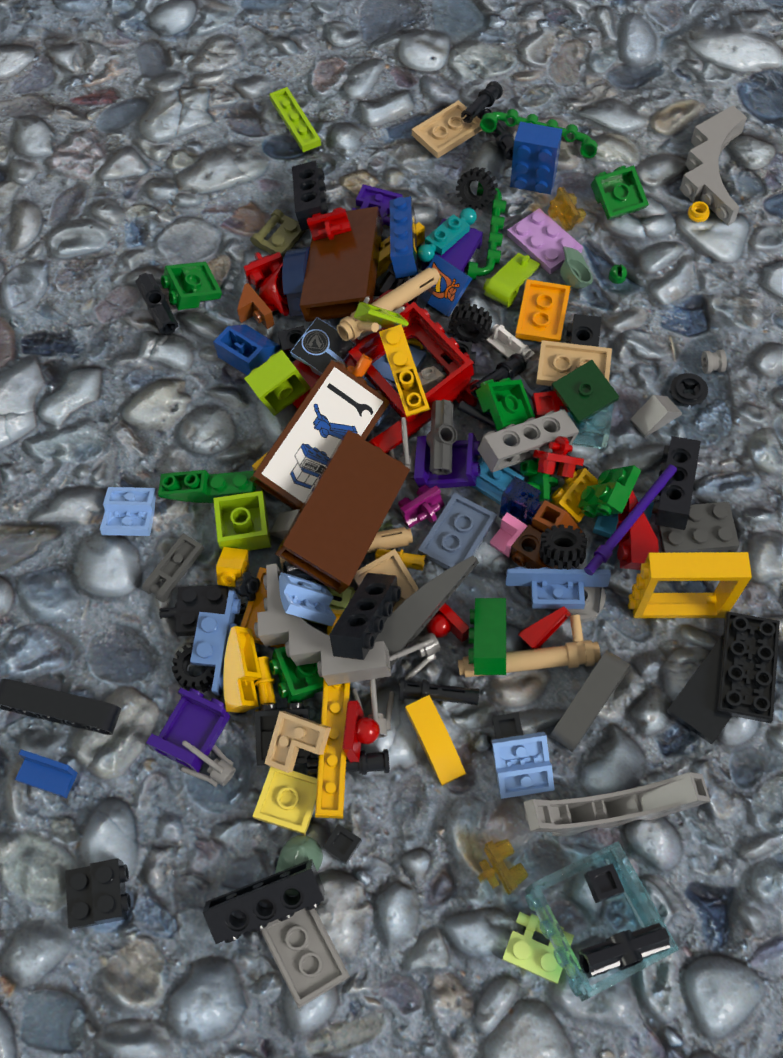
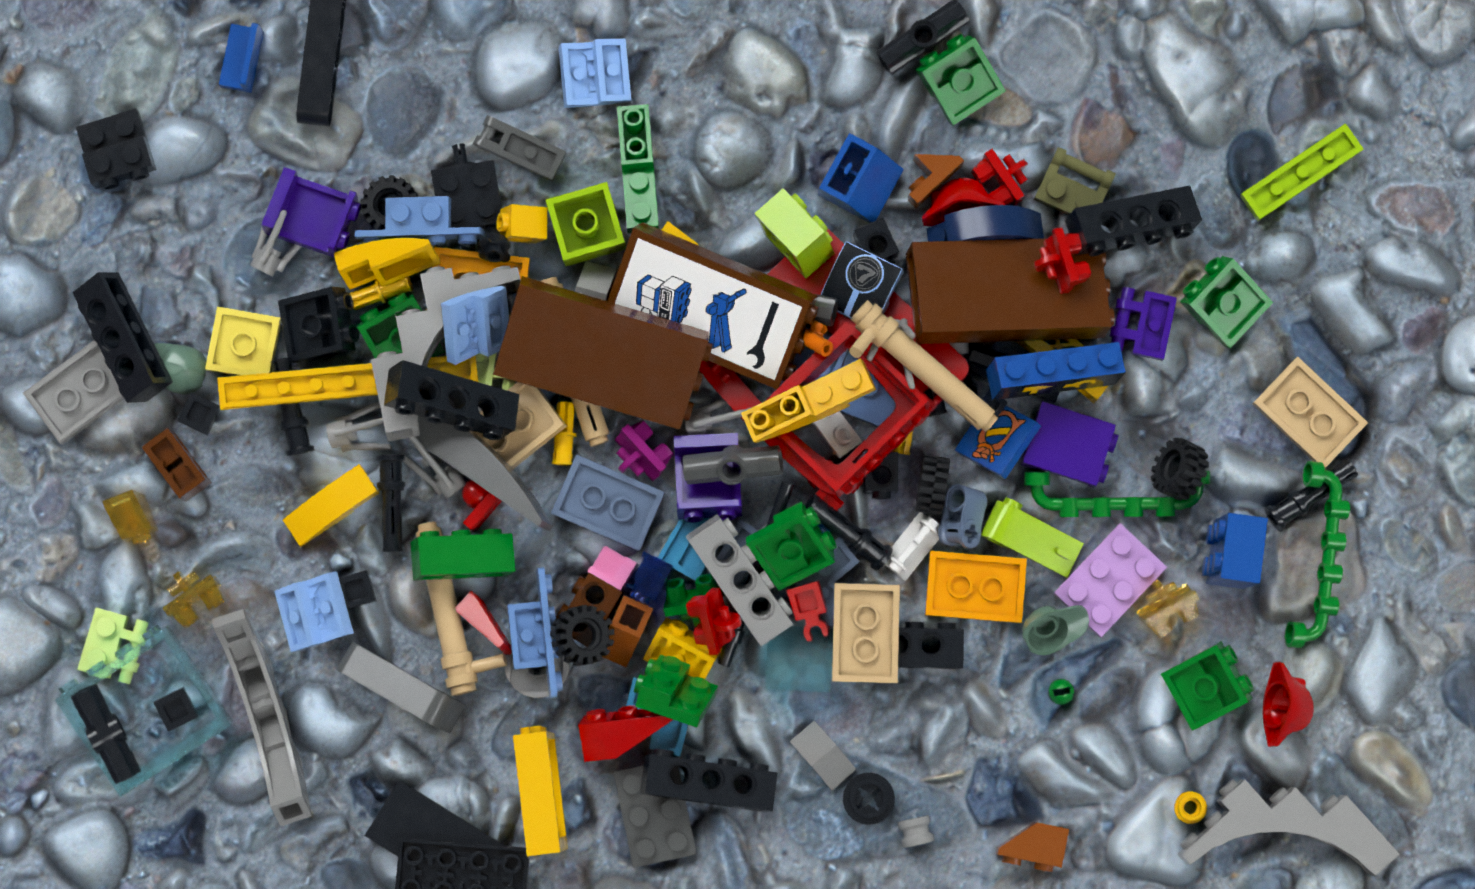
camera: 80 degrees right, 20 degrees up
tan plate [264,711,331,773] -> none
red tile [342,700,380,762] -> none
lime slope [354,302,409,329] -> none
teal plate [417,208,477,262] -> none
black pin [461,81,503,123] -> none
dark green plate [551,360,619,424] -> none
dark purple bar [584,464,677,576] -> none
none -> clear yellow slope [102,489,158,545]
none -> reddish brown brick [142,428,212,502]
none -> sand blue piece [938,484,987,548]
none -> dark orange slope [995,822,1069,872]
none -> green plate [1180,256,1273,348]
none -> red hat [1262,662,1314,747]

